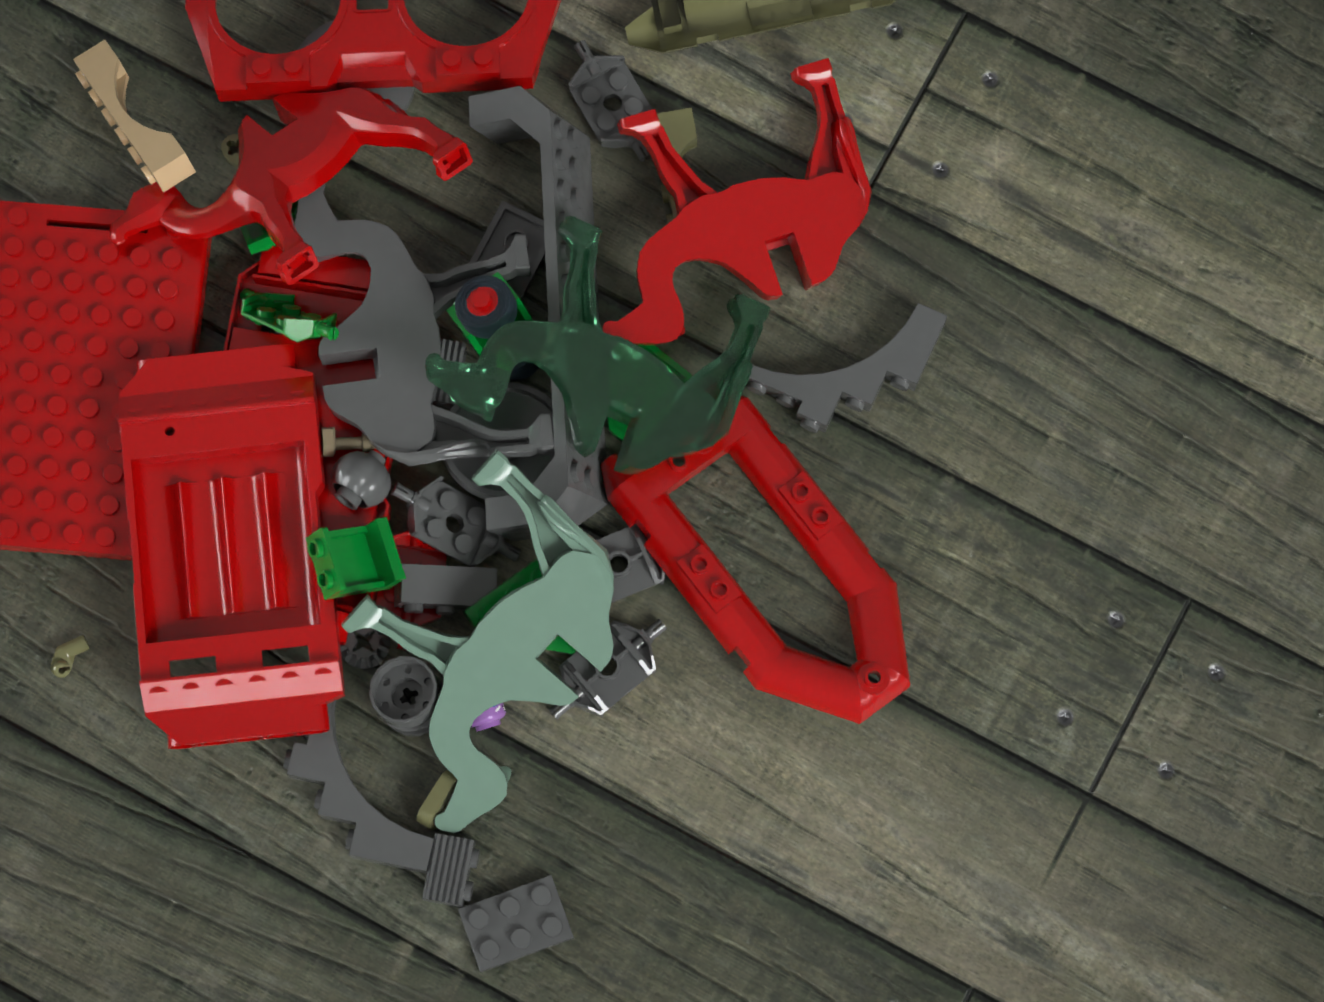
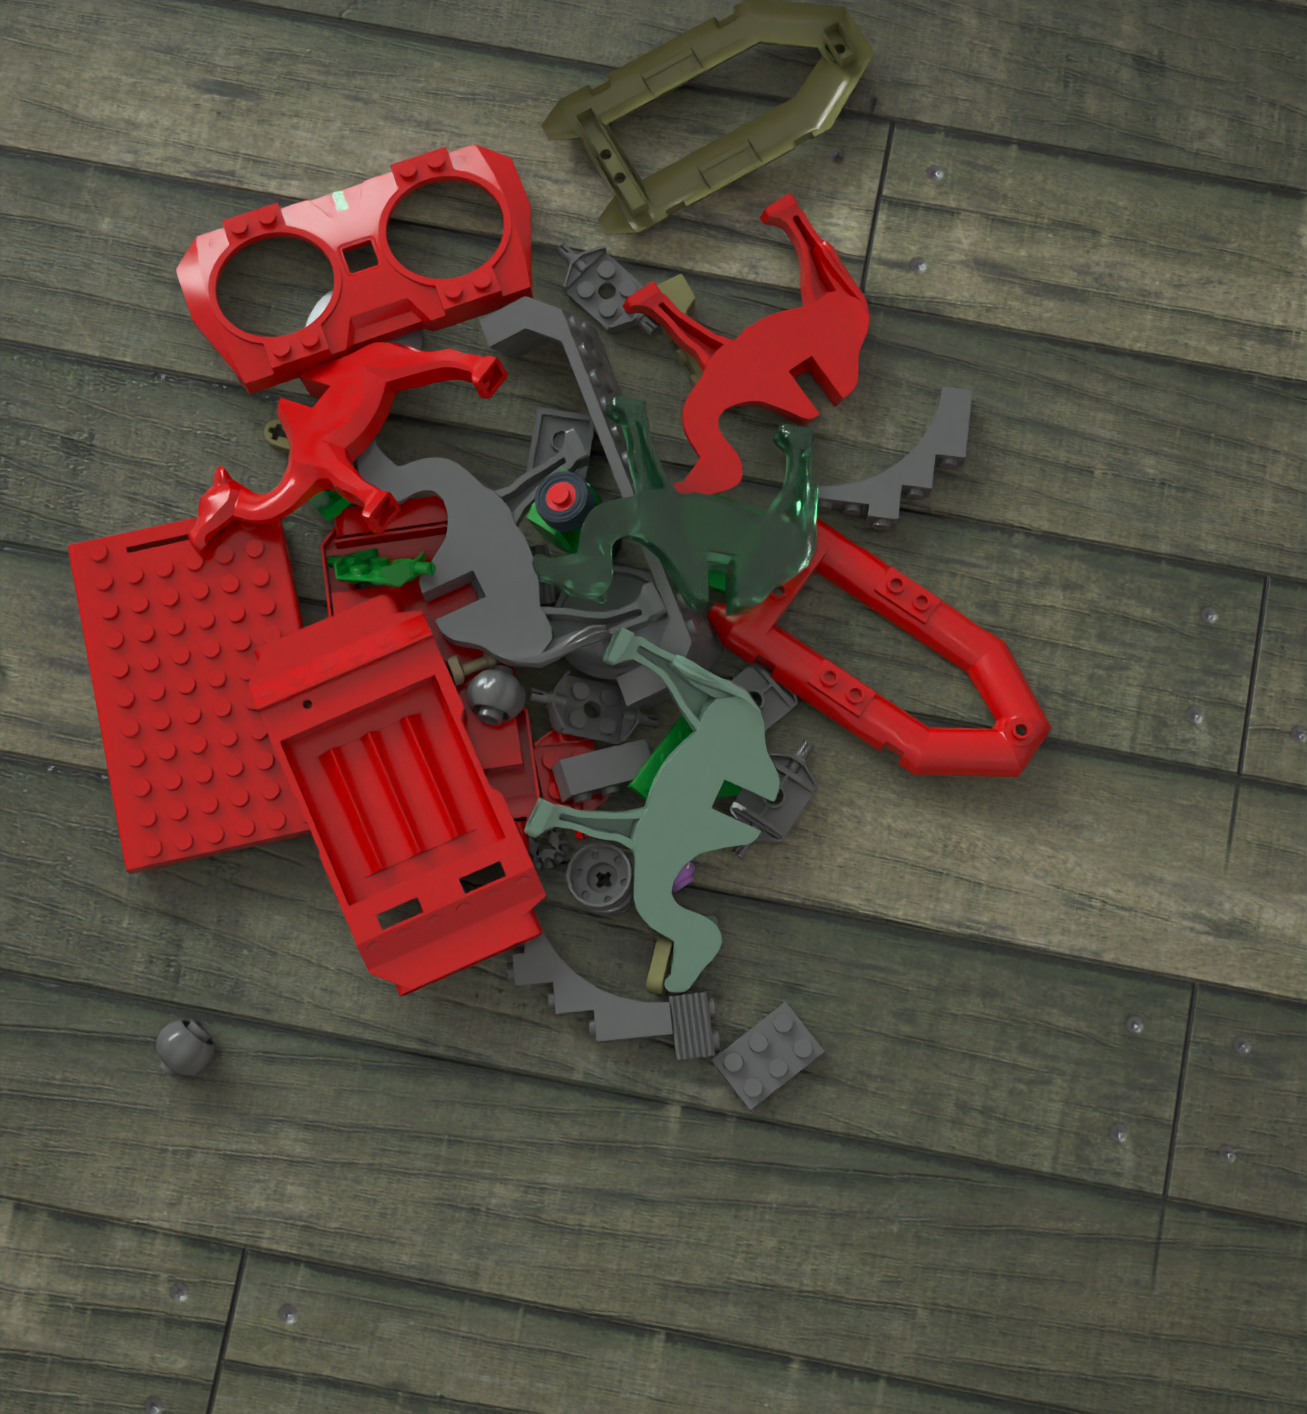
camera: 20 degrees left, 0 degrees up
olive arm [50,634,90,678] -> none
tan arch [73,40,196,192] -> none
green panel [305,517,406,600] -> none

